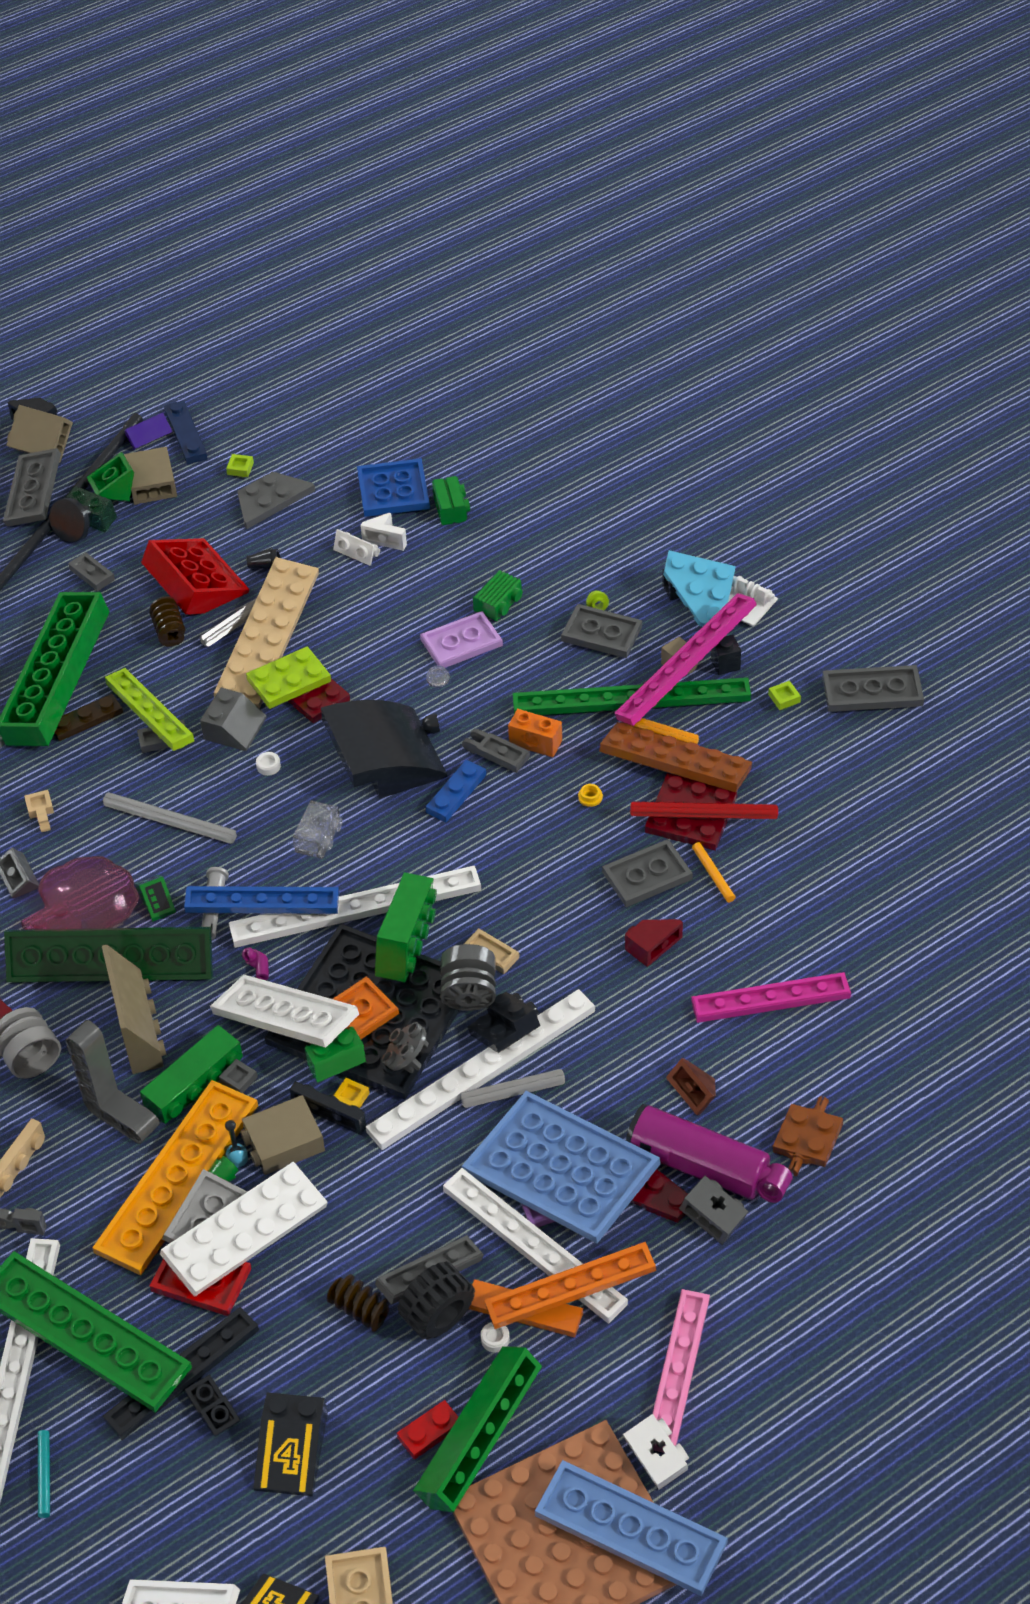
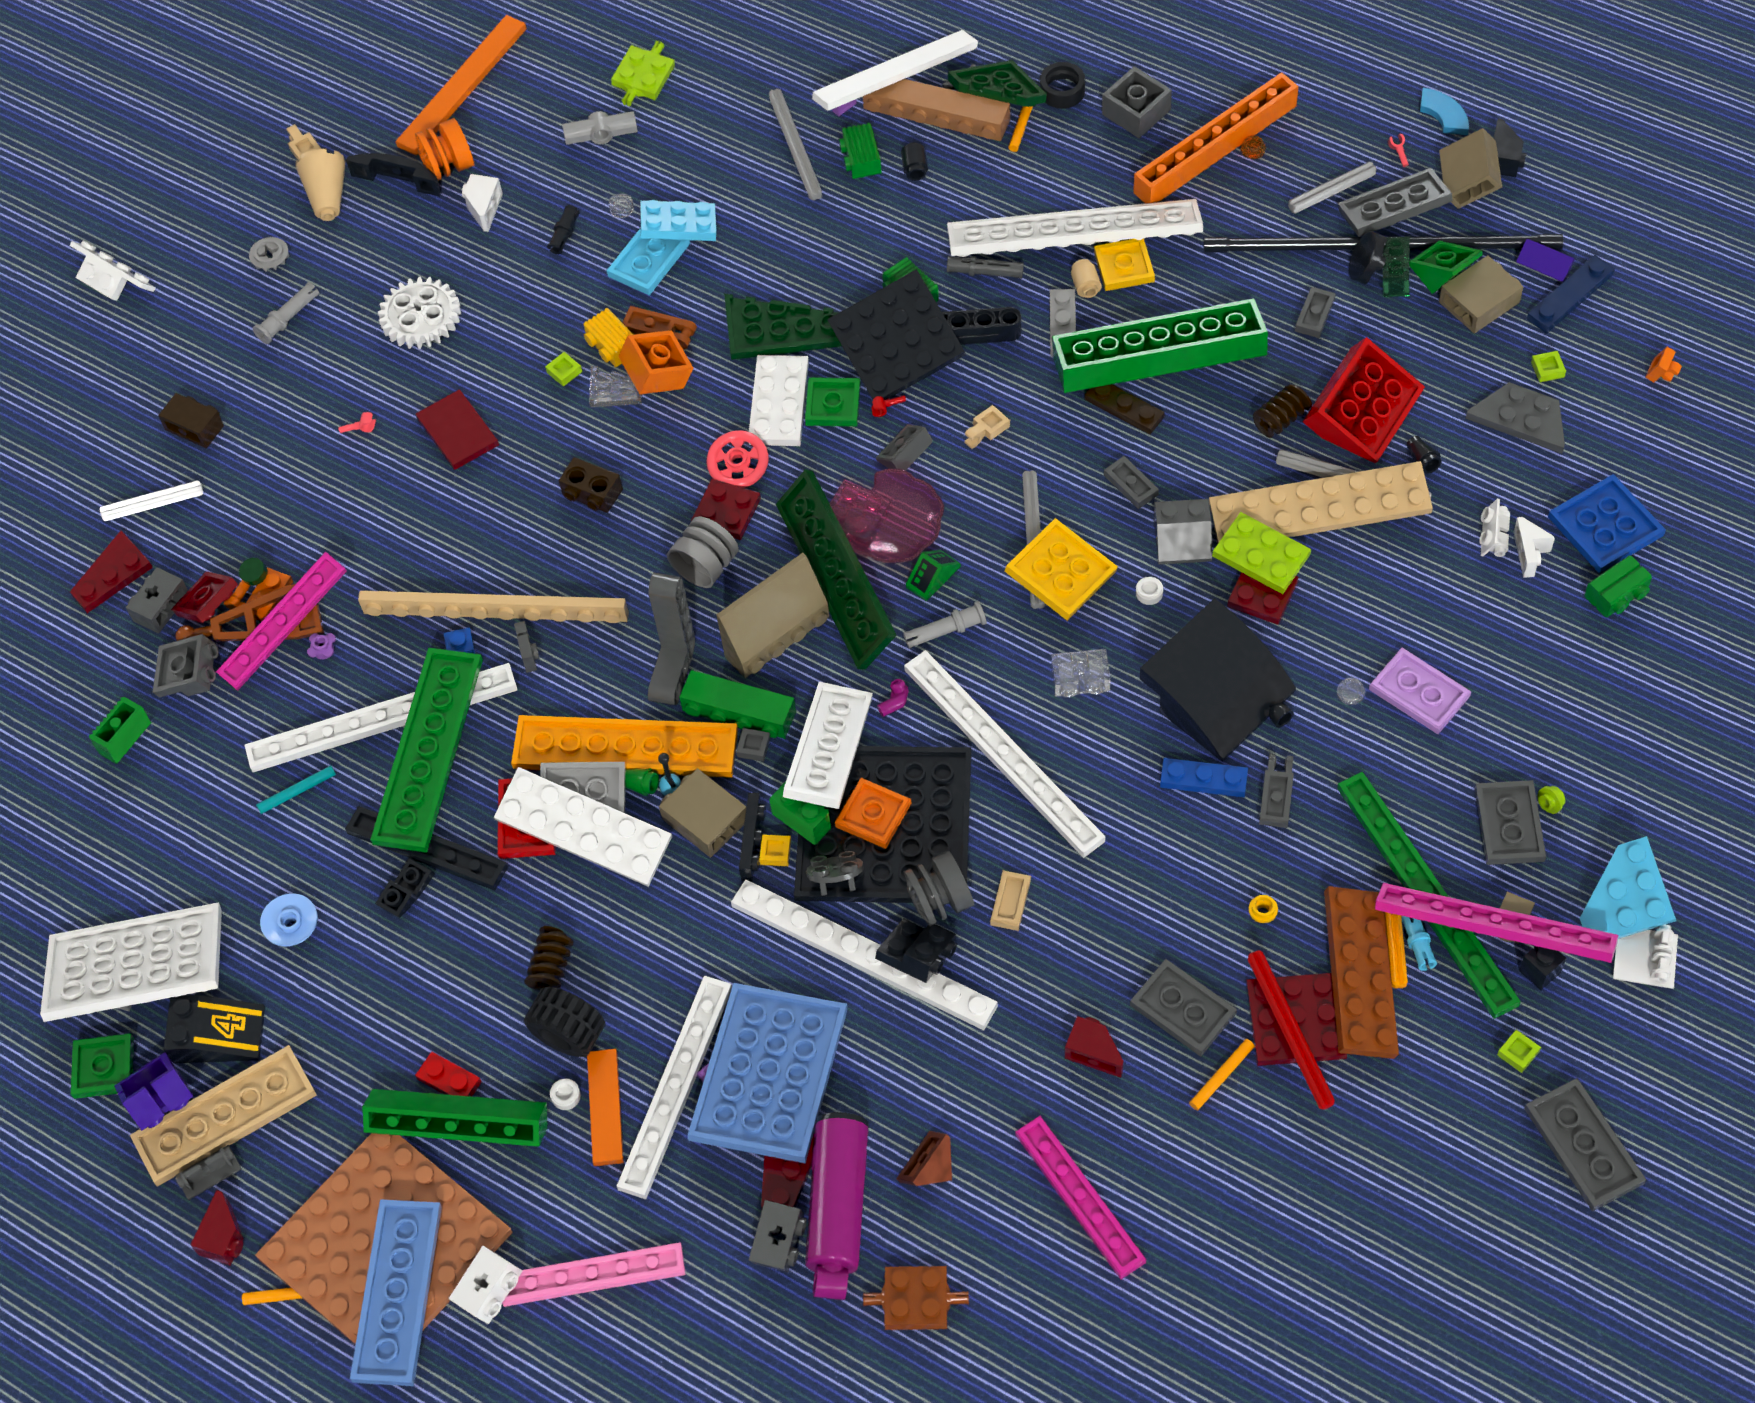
camera: 70 degrees right, 10 degrees up
lime plate [105,668,194,751] -> none
blue plate [184,886,339,914] -> none
black slope [253,1392,328,1497] -> none
green brick [375,872,437,982] -> none
dark grey tile [375,1235,484,1305] -> none
light grey axle [461,1069,565,1108] -> none
green brick [473,570,523,621] -> none
orange plate [484,1242,656,1329] -> none
orange brick [508,709,562,757] -> none
none -> light blue dish [260,894,318,947]
none -> yellow plate [1004,518,1118,621]
none -> medium azure pin [1401,916,1437,971]
none -> orange tile [1645,347,1682,383]

